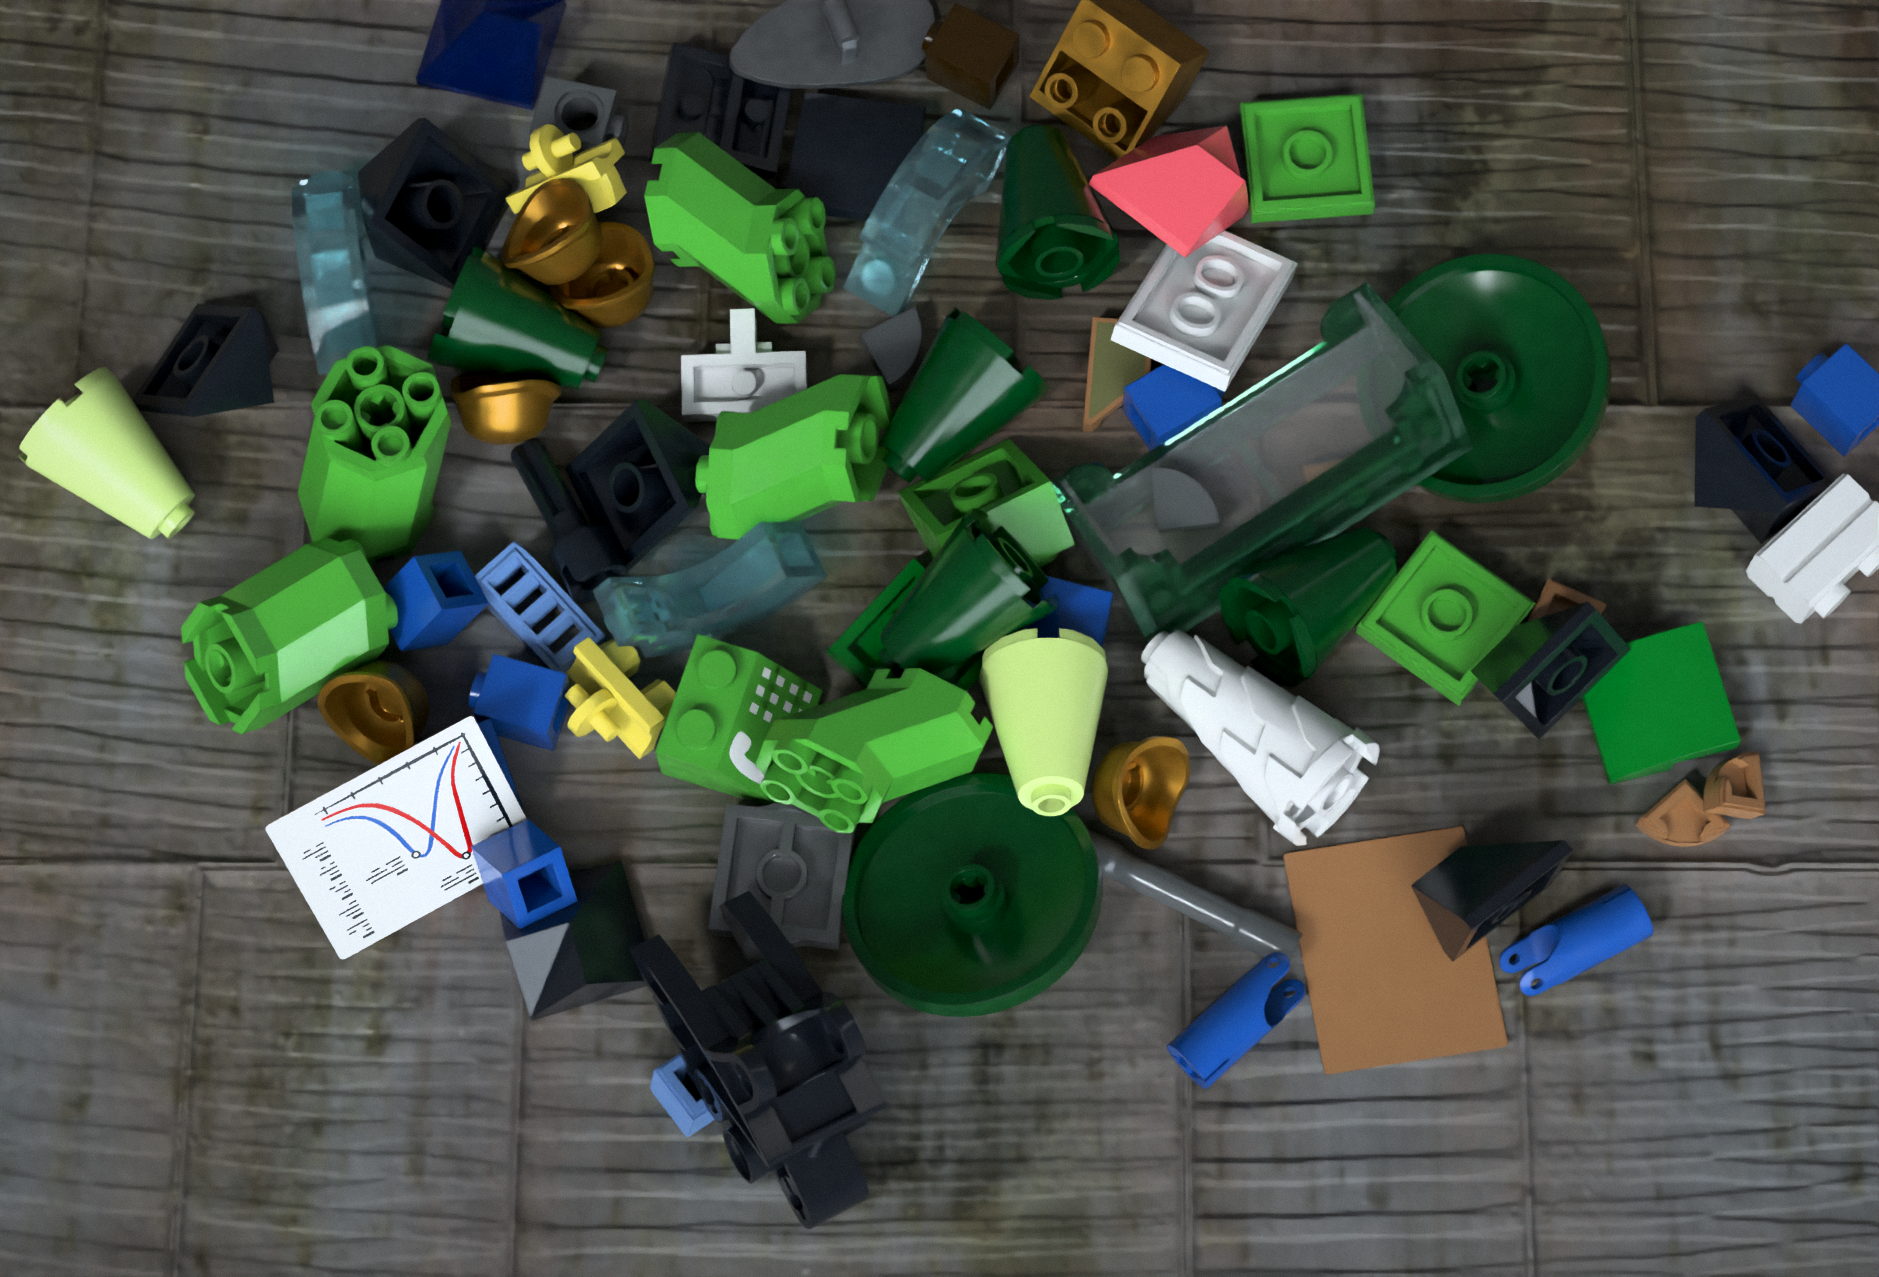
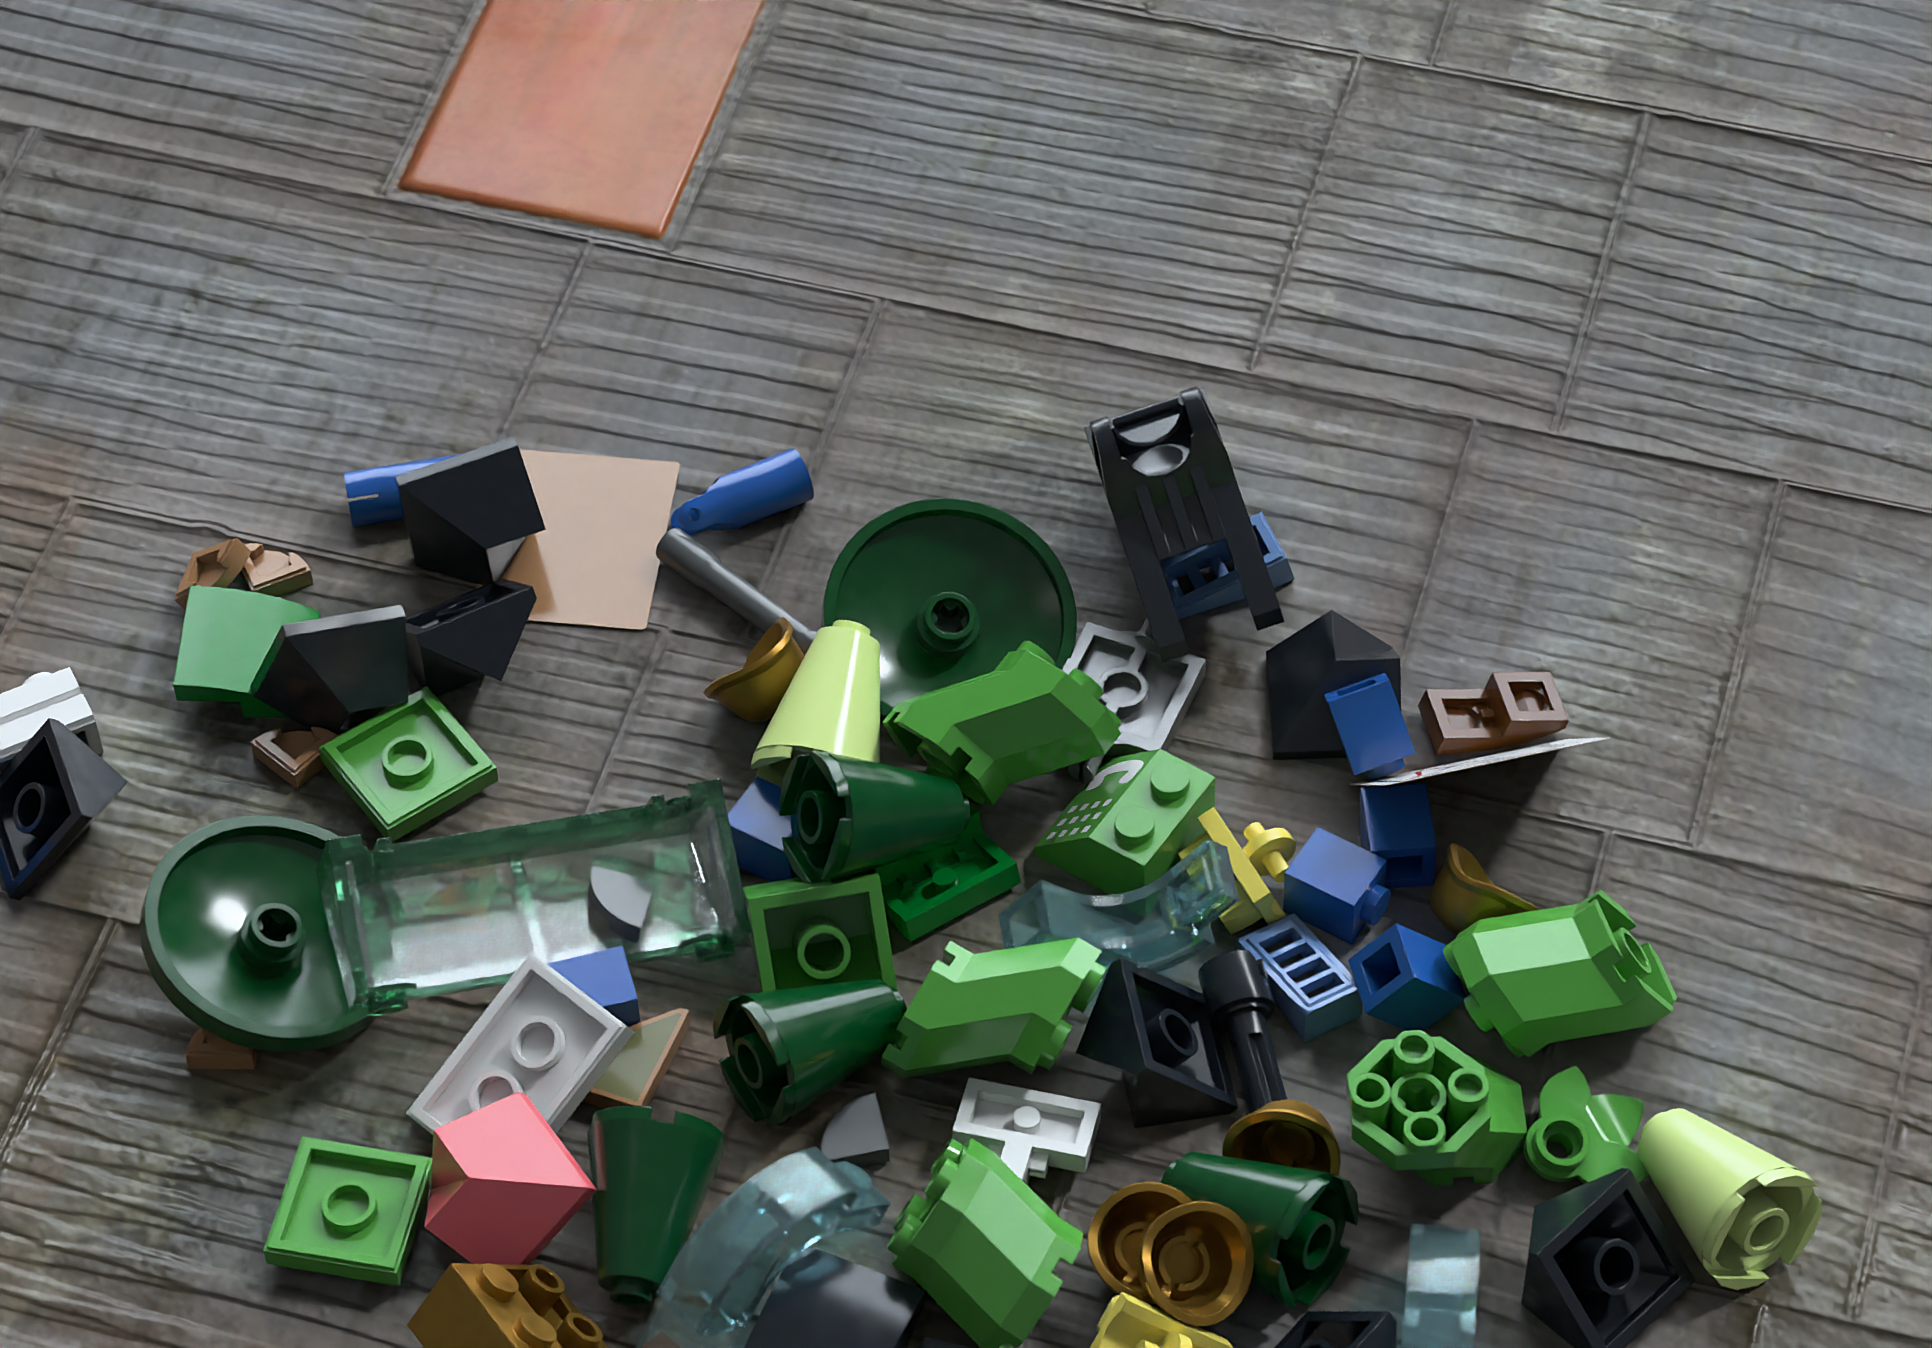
camera: 165 degrees left, 20 degrees down
white cone [1141,630,1380,846] -> none
dark green cone [1219,527,1397,688] -> none
none -> black slope [406,578,537,697]
none -> reddish brown slope [1418,672,1569,755]
none -> bright green plate [1524,1066,1649,1184]

